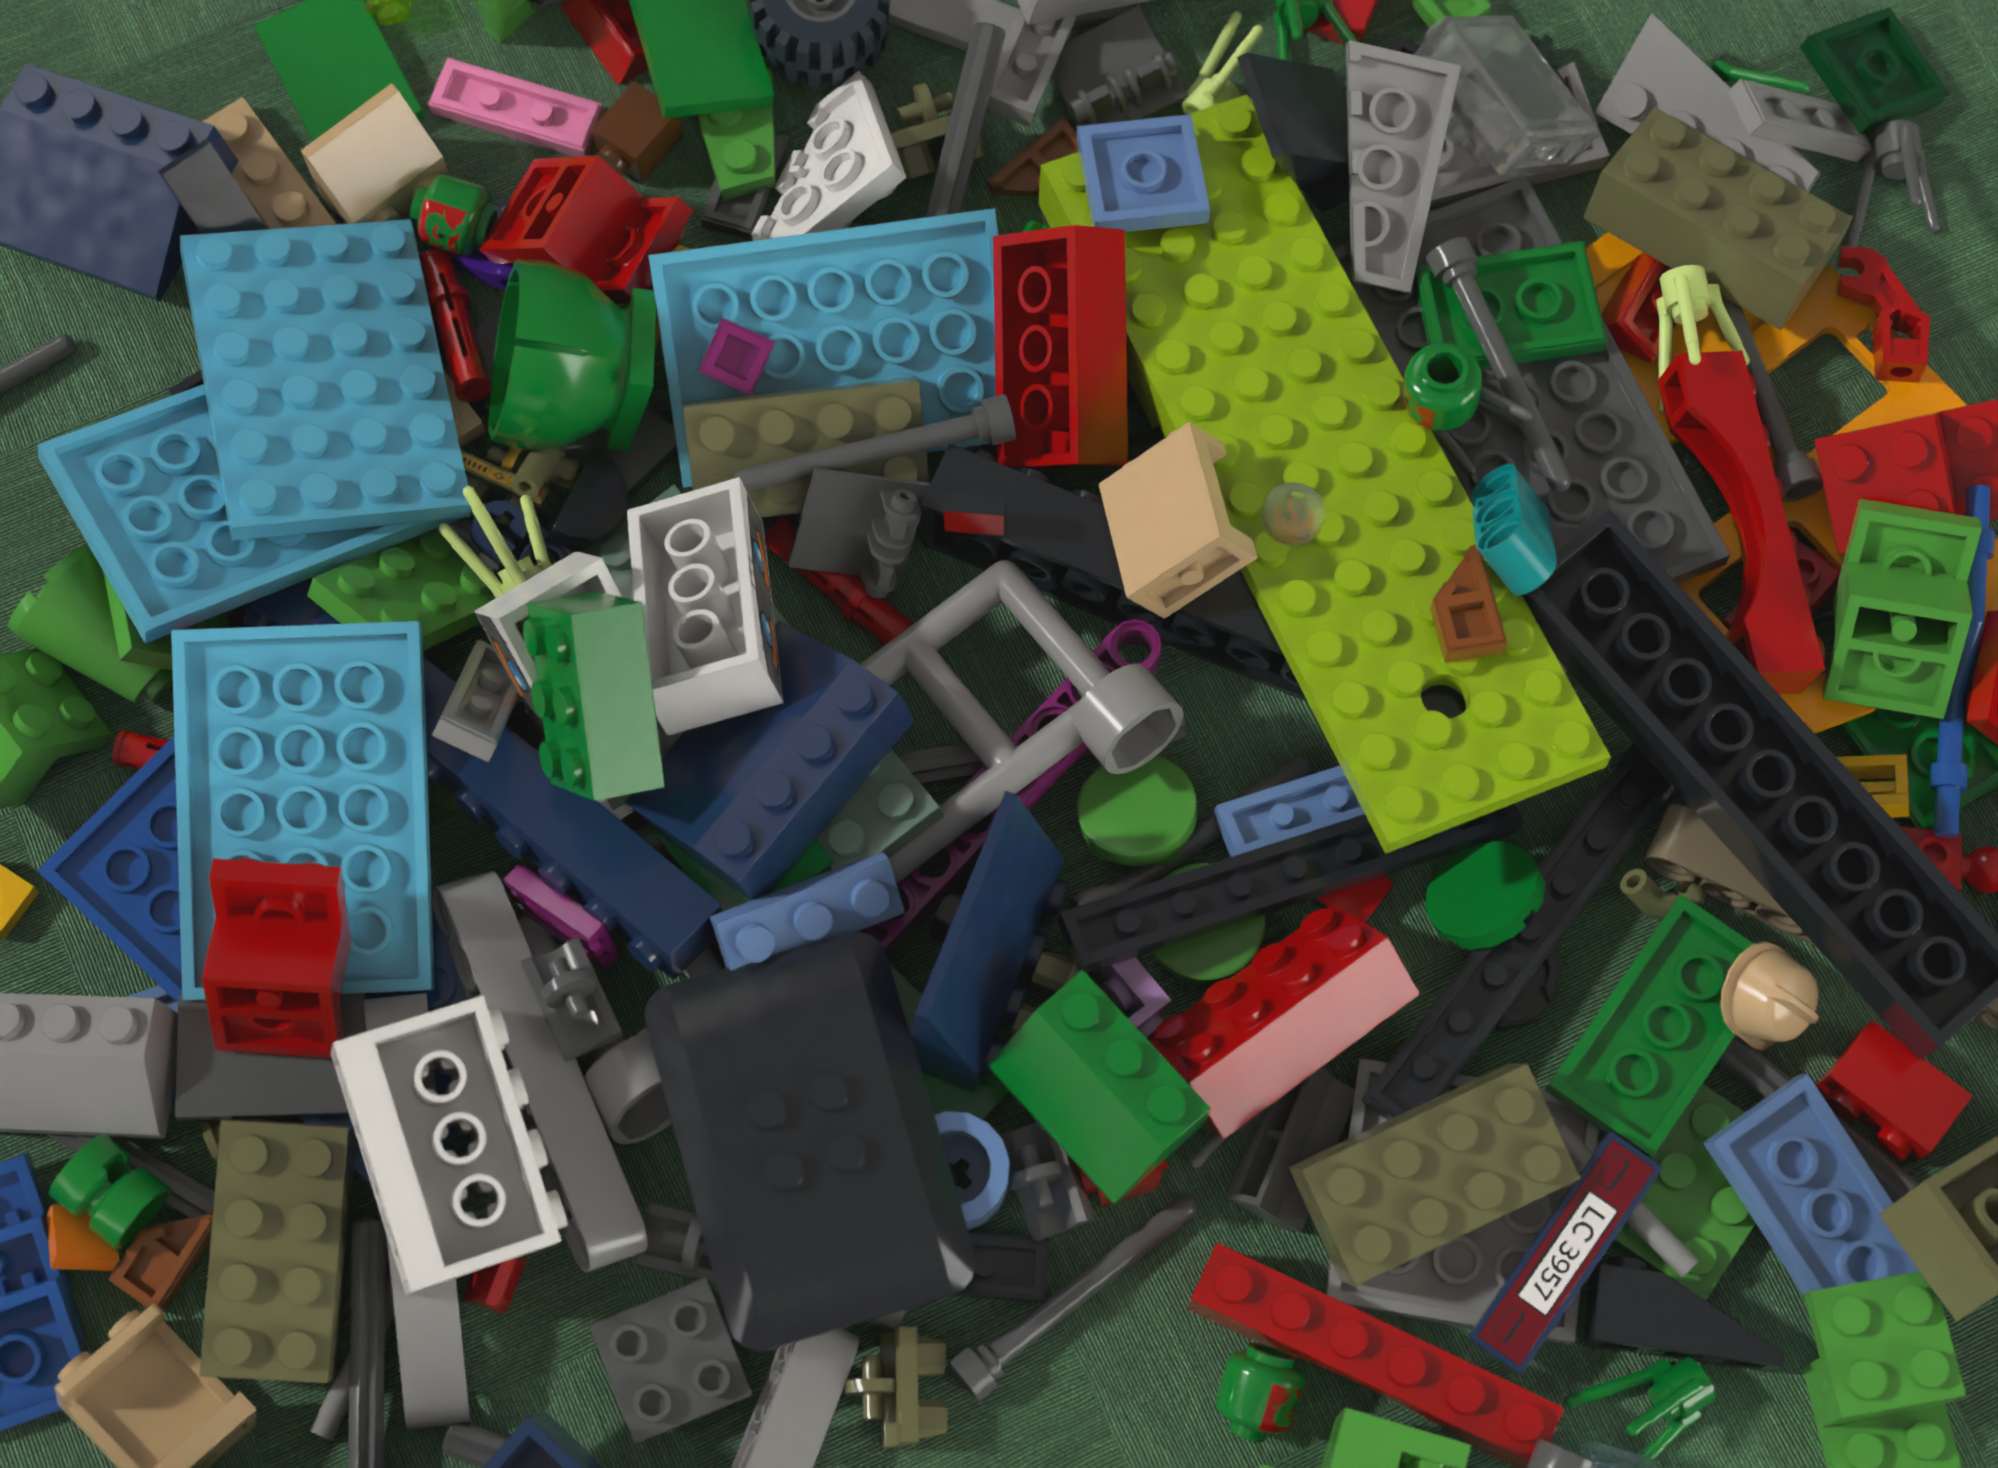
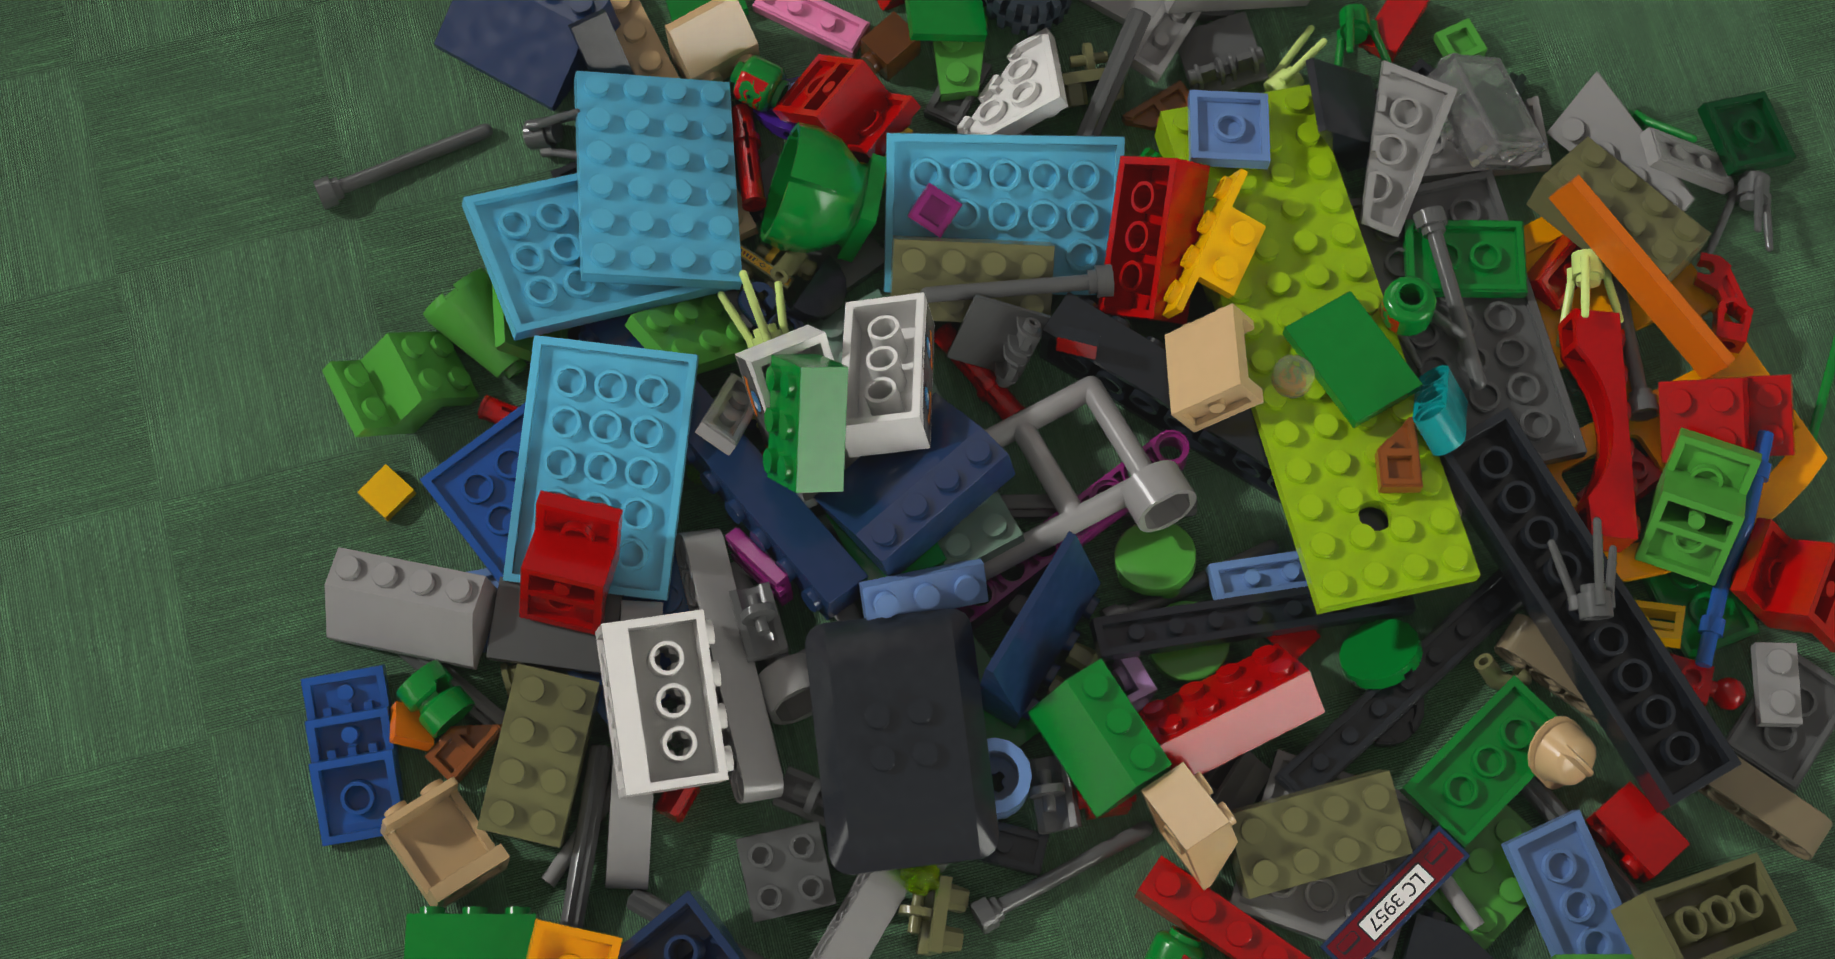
camera: 10 degrees right, 0 degrees up
none -> dark grey plant [523,108,580,160]
none -> clear neon green plate [900,865,940,896]
none -> tan slope [1141,762,1238,890]
none -> yellow bracket [1162,168,1266,319]
none -> green tile [1282,291,1423,428]
none -> dark grey plant [1547,517,1617,621]
none -> orange tile [1549,175,1735,379]

